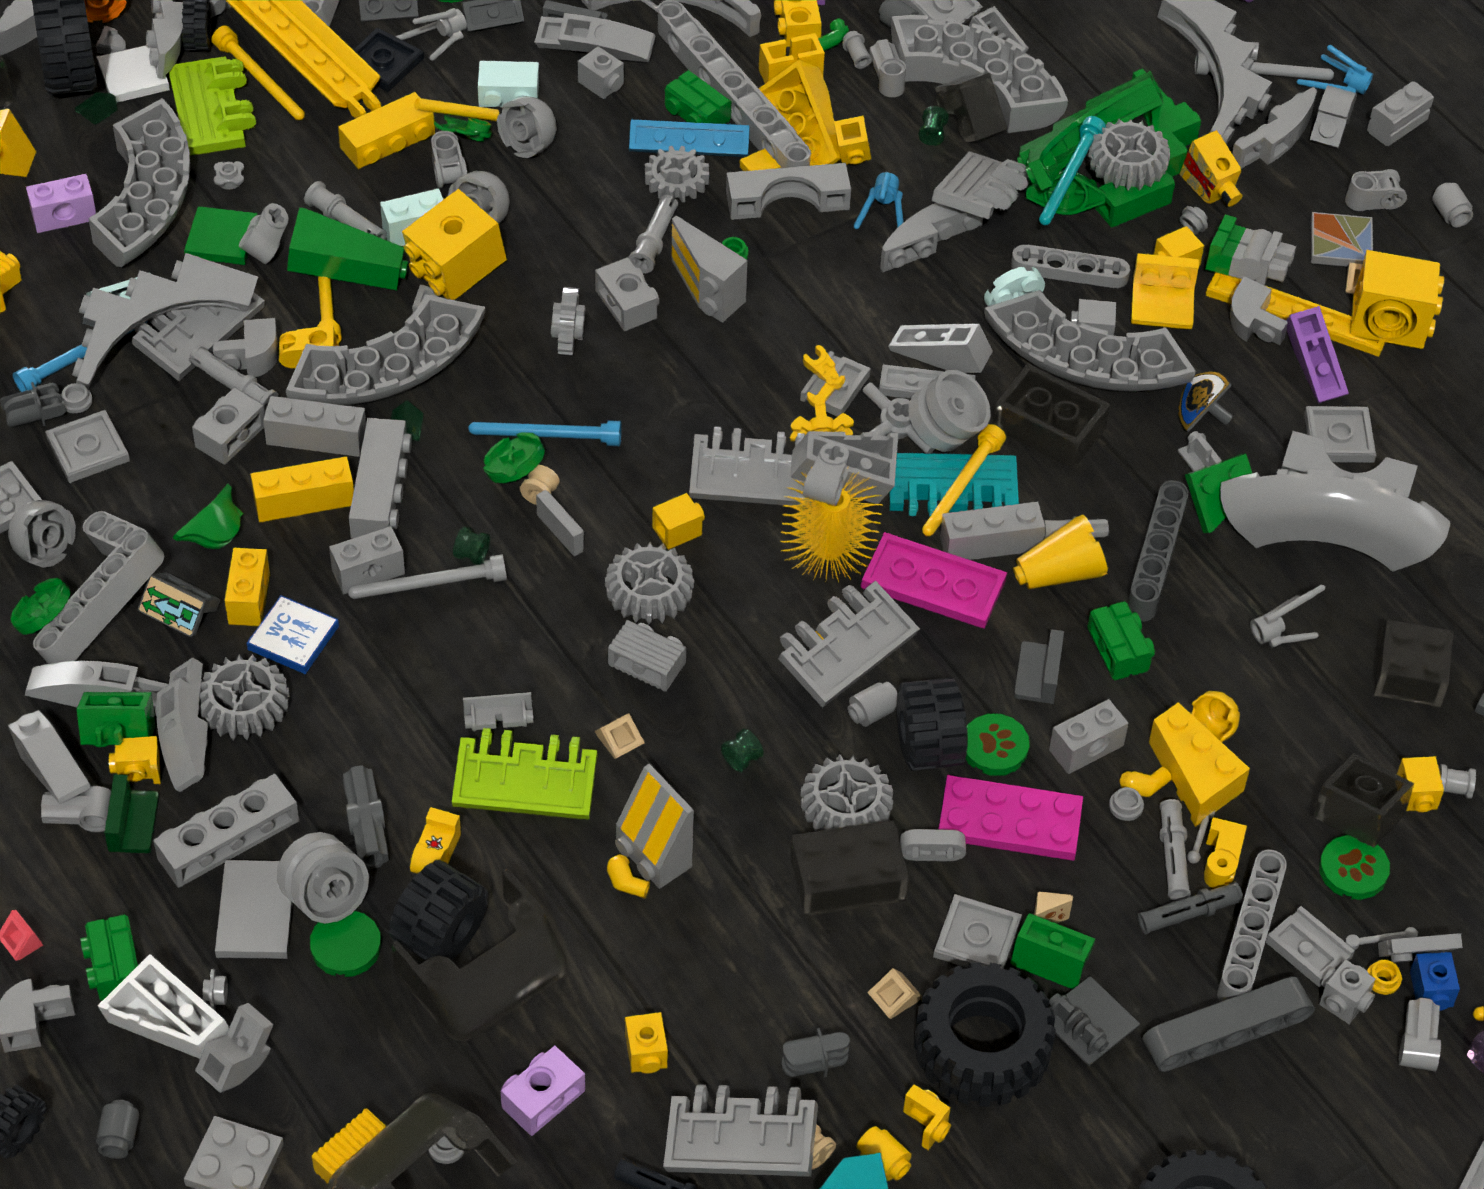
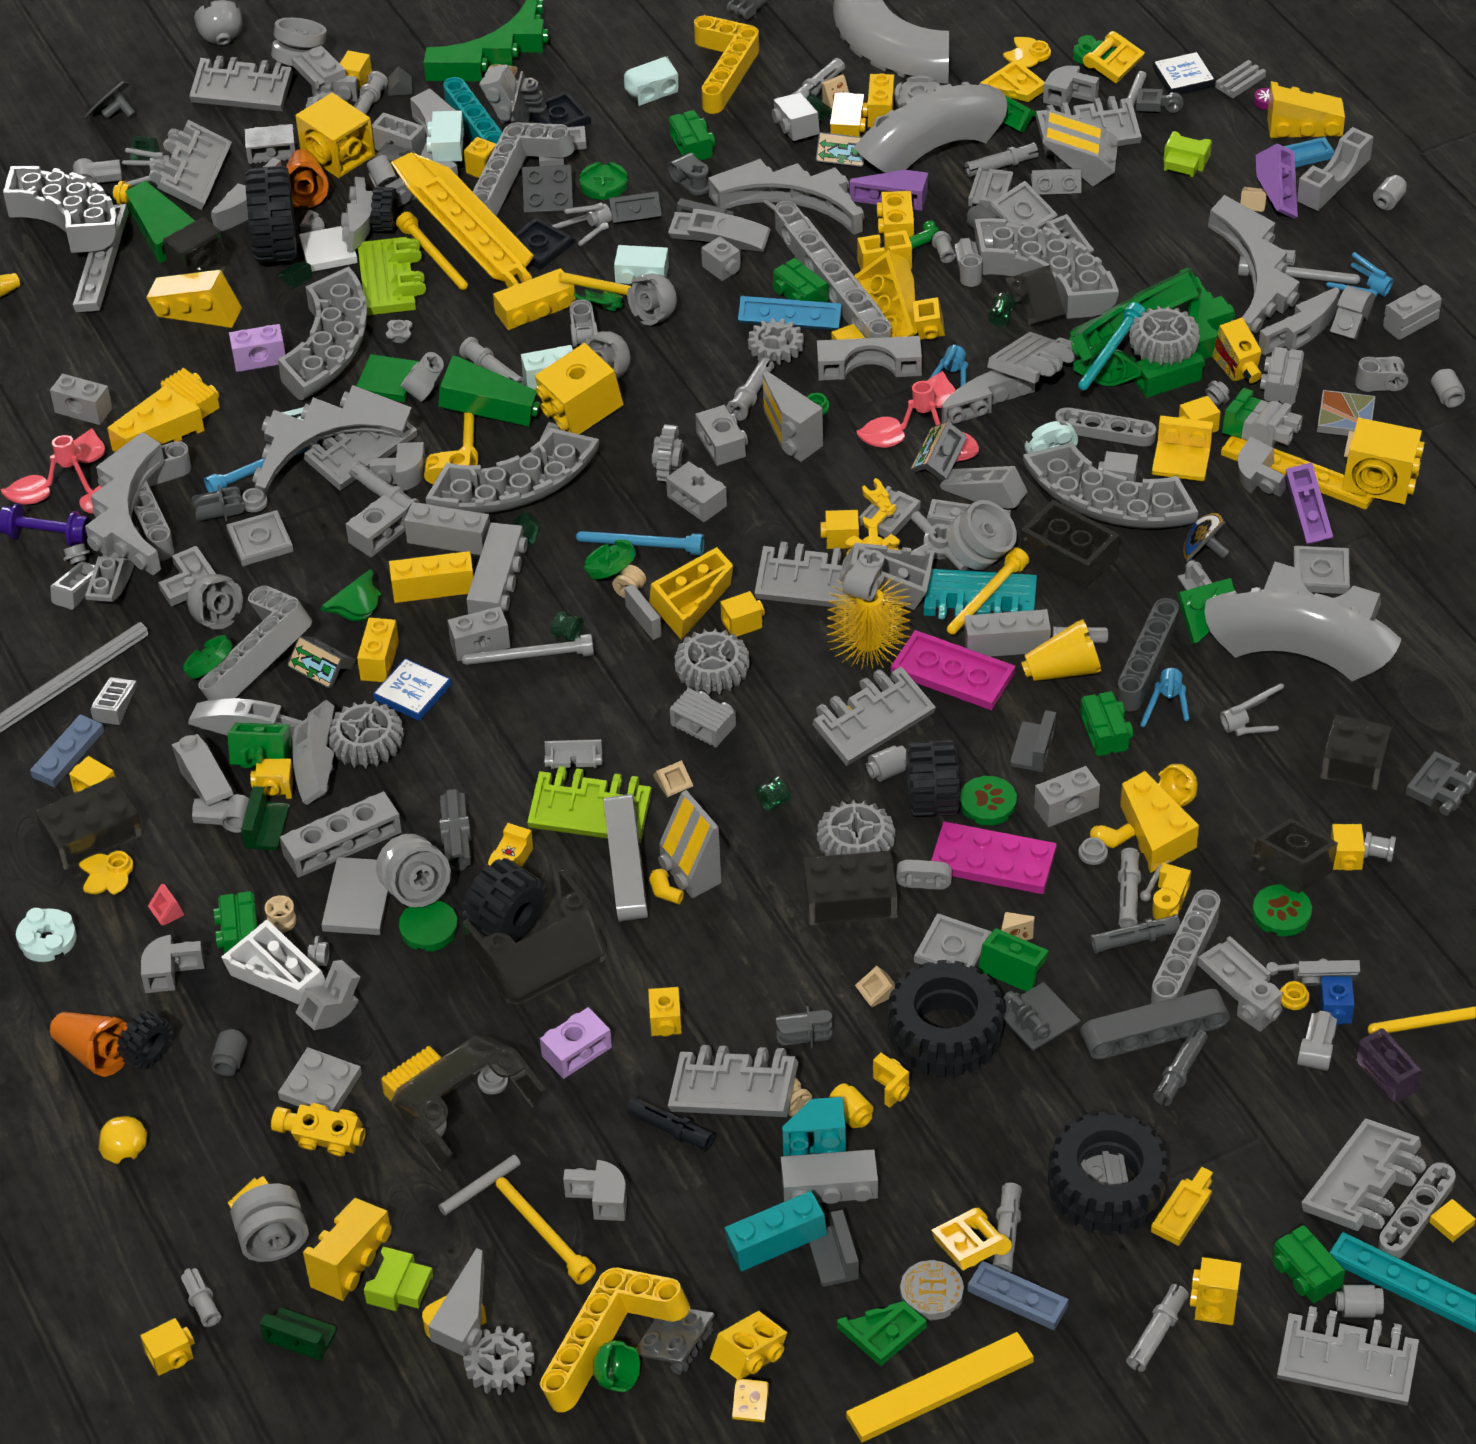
camera: 10 degrees right, 5 degrees down
none -> tan wheel [265,895,297,933]
none -> light grey beam [604,794,648,922]
none -> yellow wedge [649,547,733,640]
none -> light grey brick [666,462,727,522]
none -> yellow brick [821,510,859,549]
none -> coral plant [857,371,979,462]
none -> dark grey panel [911,421,967,481]
none -> dark azure plant [1140,668,1189,727]
none -> dark grey pin [1153,1027,1208,1106]
none -> light grey brick [1260,347,1304,405]

